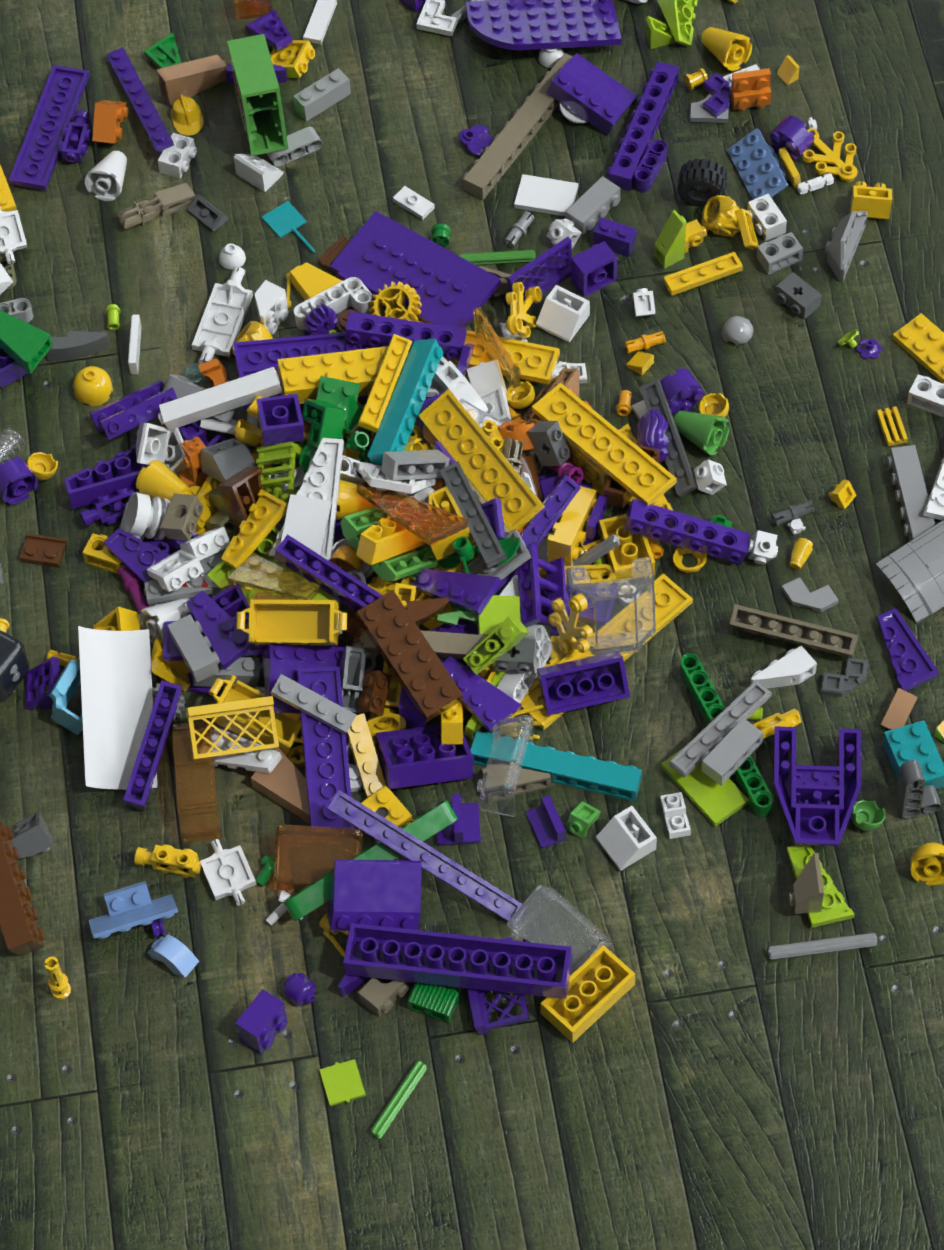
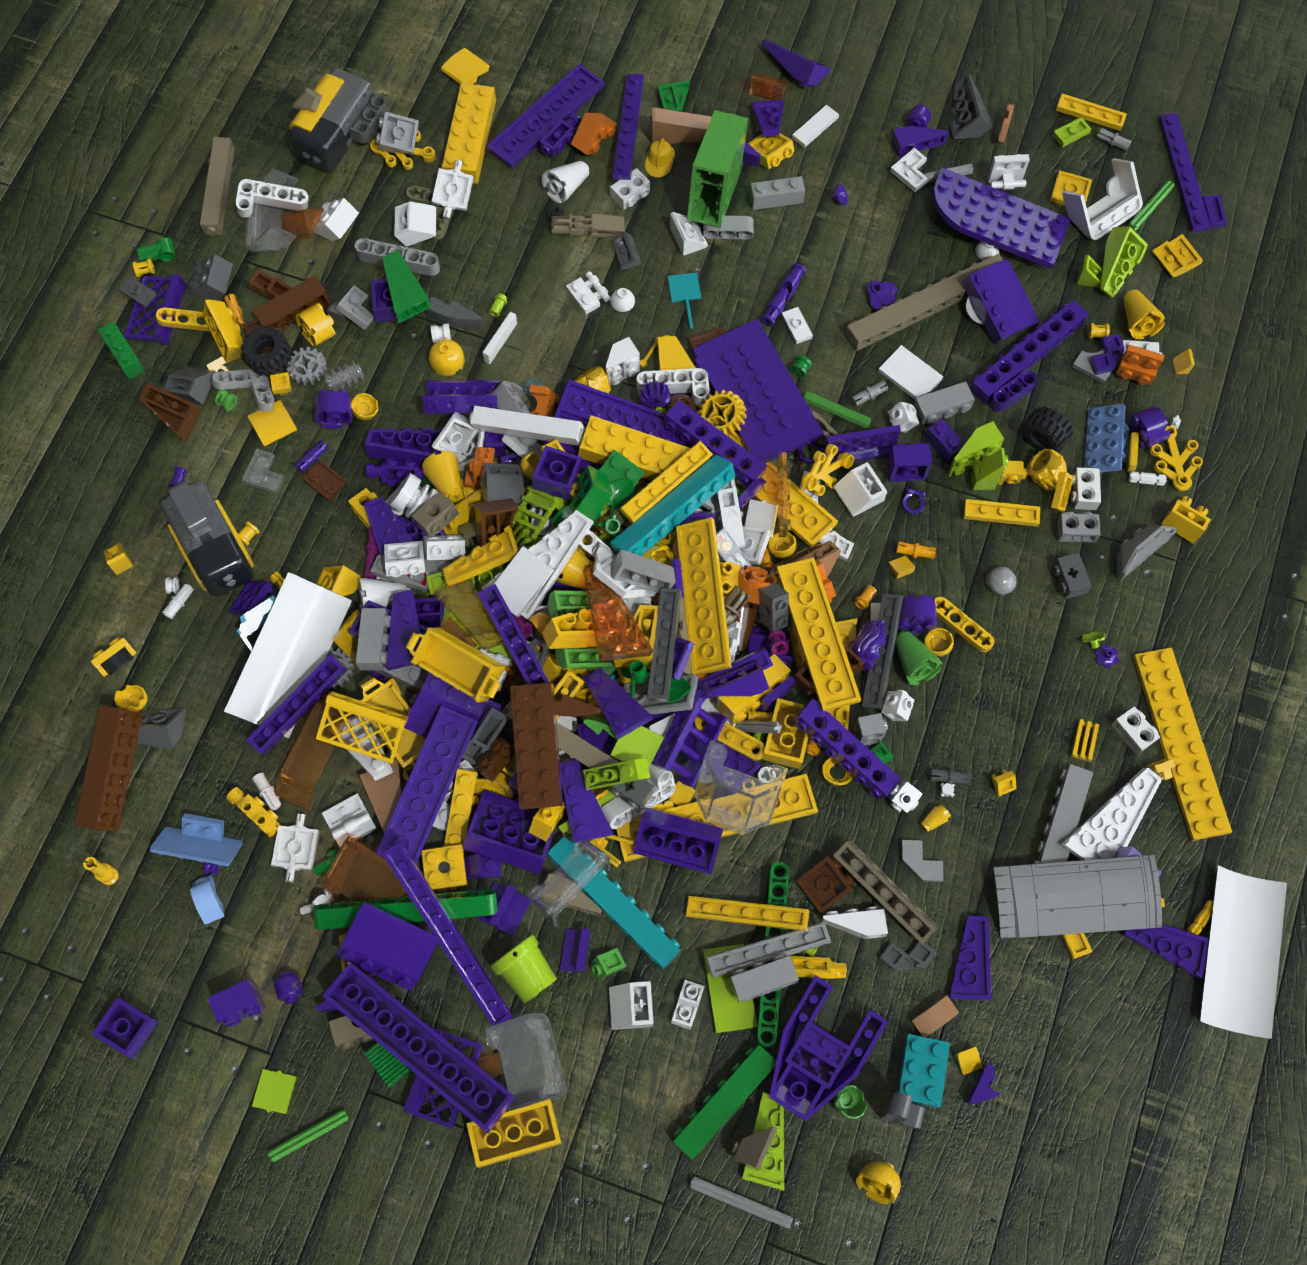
camera: 25 degrees right, 10 degrees up
white plate [192,267,253,364] -> none
light grey plate [270,674,356,735] -> none
yellow plant [548,594,593,655] -> none
white bracket [632,288,656,317] -> none
none -> dark purple brick [92,997,159,1059]
none -> white axle [252,773,281,810]
none -> dark purple pin [294,440,329,473]
none -> white plate [322,793,377,848]
none -> white wheel [431,323,451,343]
none -> dark purple slope [464,854,502,879]
none -> lime piece [489,934,557,1004]
none -> black plate [547,205,564,220]
none -> white plate [566,271,611,315]
none -> green brick [673,1045,776,1161]
none -> yellow tile [686,896,809,931]
none -> dark purple slope [702,660,770,696]
none -> dark purple piece [760,263,806,327]
none -> reddish brown plate [797,856,856,914]
none -> dark purple piece [798,441,820,464]
none -> dark purple plant [832,184,848,205]
none -> light grey brick [853,713,888,746]
none -> dark purple piece [903,488,926,514]
none -> yellow beam [935,597,994,652]
none -> lime slope [948,421,1004,477]

